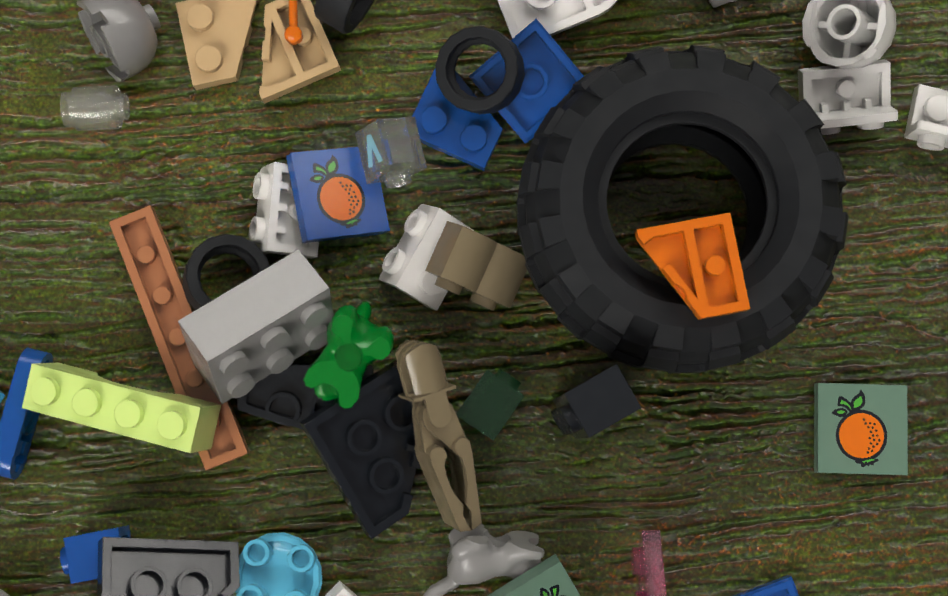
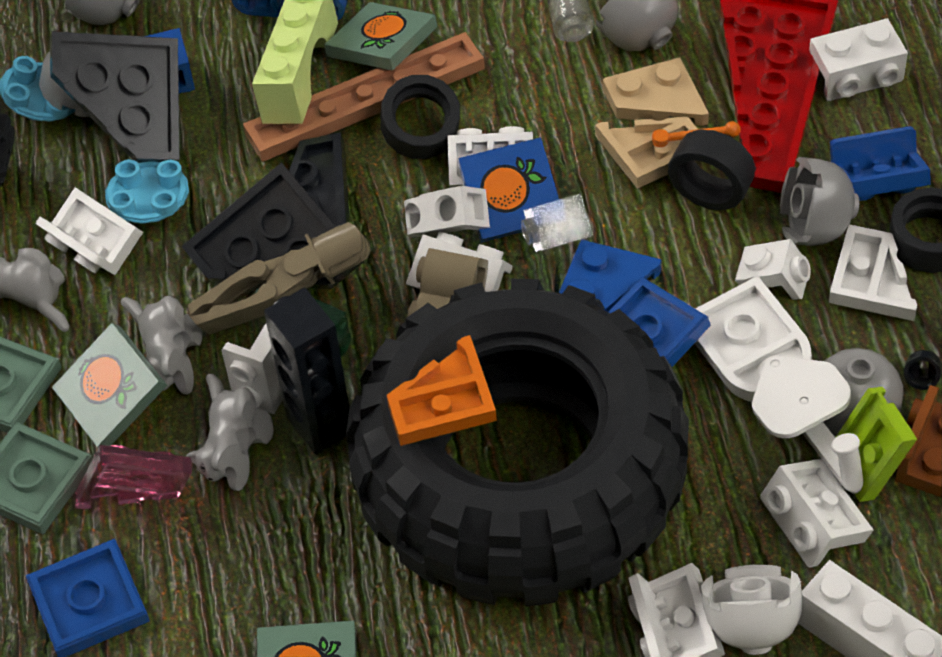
camera: 90 degrees right, 30 degrees down
light grey brick [178,249,334,404] -> none
green animal [303,301,394,409] -> none
black tyre [435,26,525,115] -> none
none -> light grey animal [186,374,274,491]
none -> white bracket [222,324,283,414]
none -> sand green tile [324,2,438,71]
none -> white leg [404,185,490,237]

